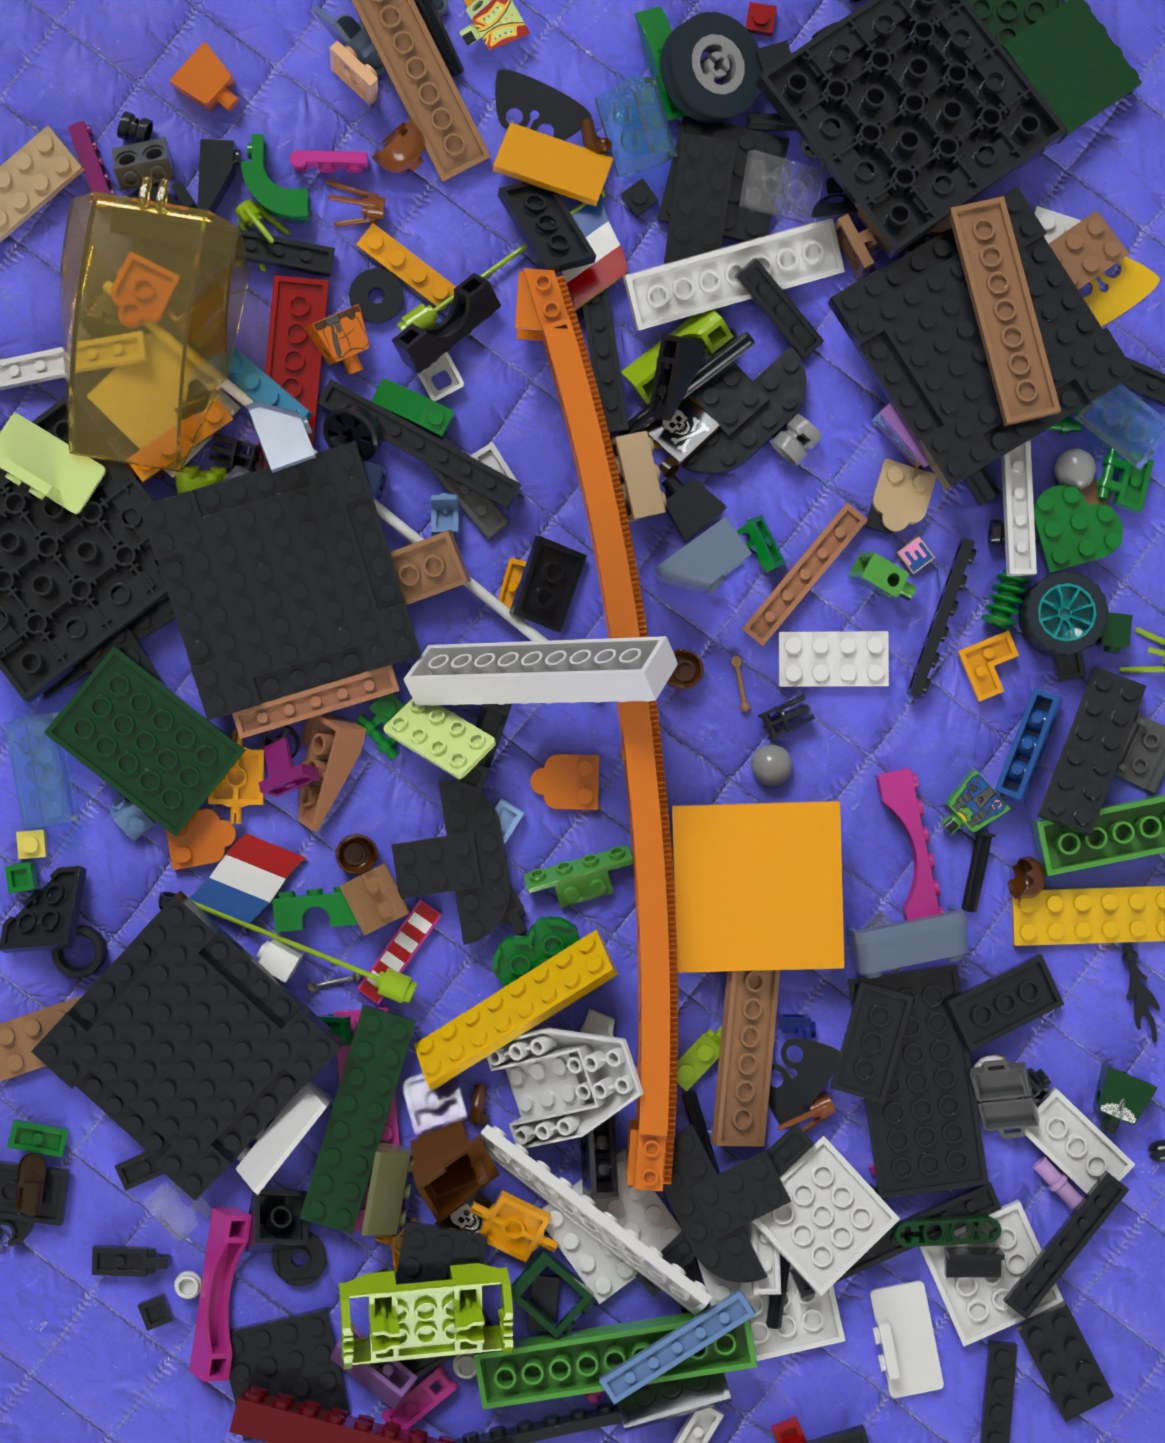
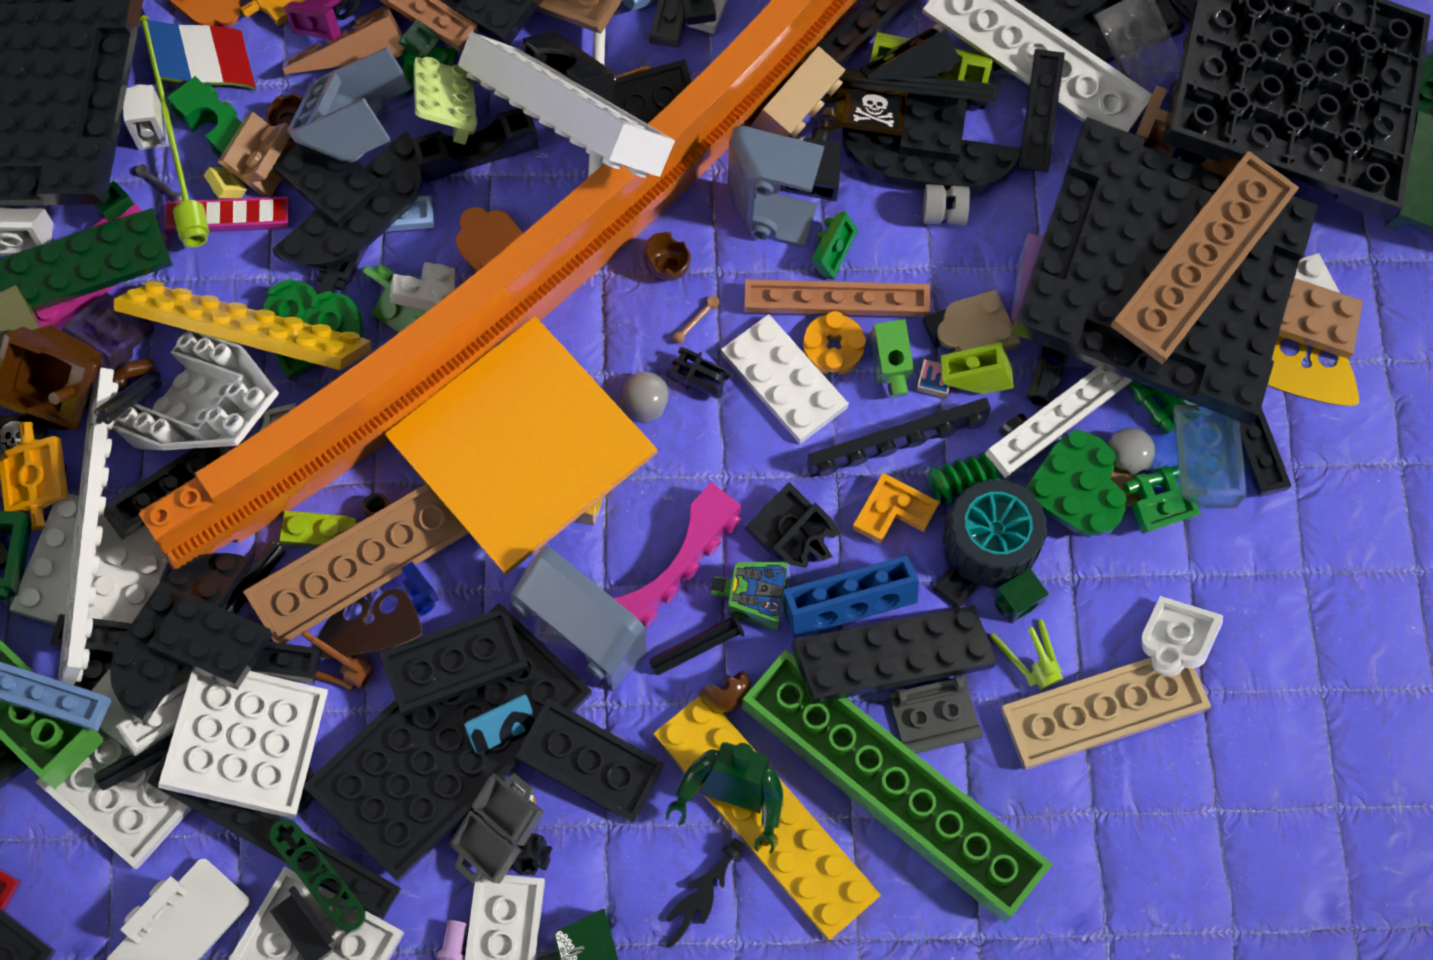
camera: 50 degrees right, 20 degrees down
none -> black axle [94,372,162,425]
none -> light yellow plate [203,167,247,198]
none -> sand blue windscreen [287,46,413,163]
none -> black hinge [363,493,389,517]
none -> white plate [390,262,455,311]
none -> clear green plate [398,19,441,59]
none -> dark azure slope [464,695,535,754]
none -> black arch [523,31,617,102]
none -> dark green torso [666,742,783,854]
none -> black plate [744,482,840,568]
none -> light orange plate [803,311,866,375]
none -> lime slope [941,342,1014,395]

